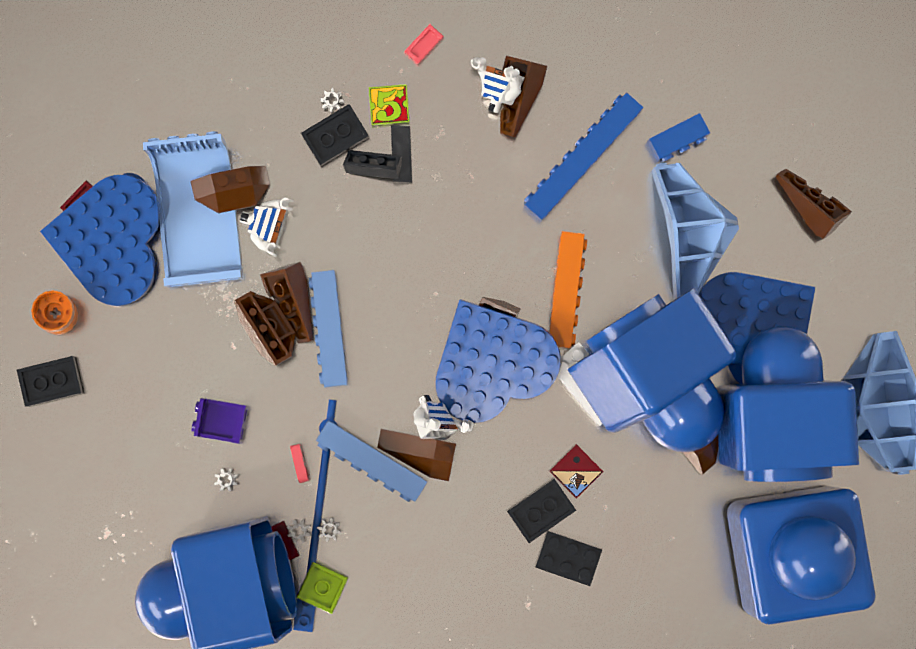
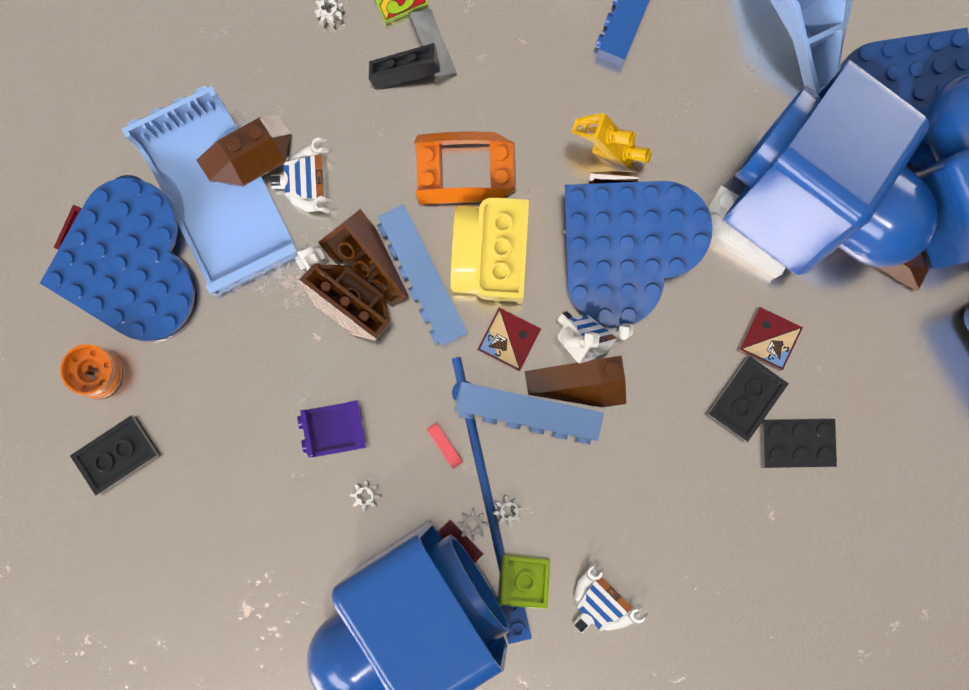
camera: 20 degrees left, 0 degrees up
black plate [301,104,369,166] -> none
orange brick [549,231,587,349] -> none
none -> white gear [295,243,326,271]
none -> orange wedge [414,131,516,205]
none -> light yellow brick [450,198,529,304]
none -> tile [477,307,541,372]
none -> yellow hose [571,113,652,170]
none -> torso [573,561,648,633]

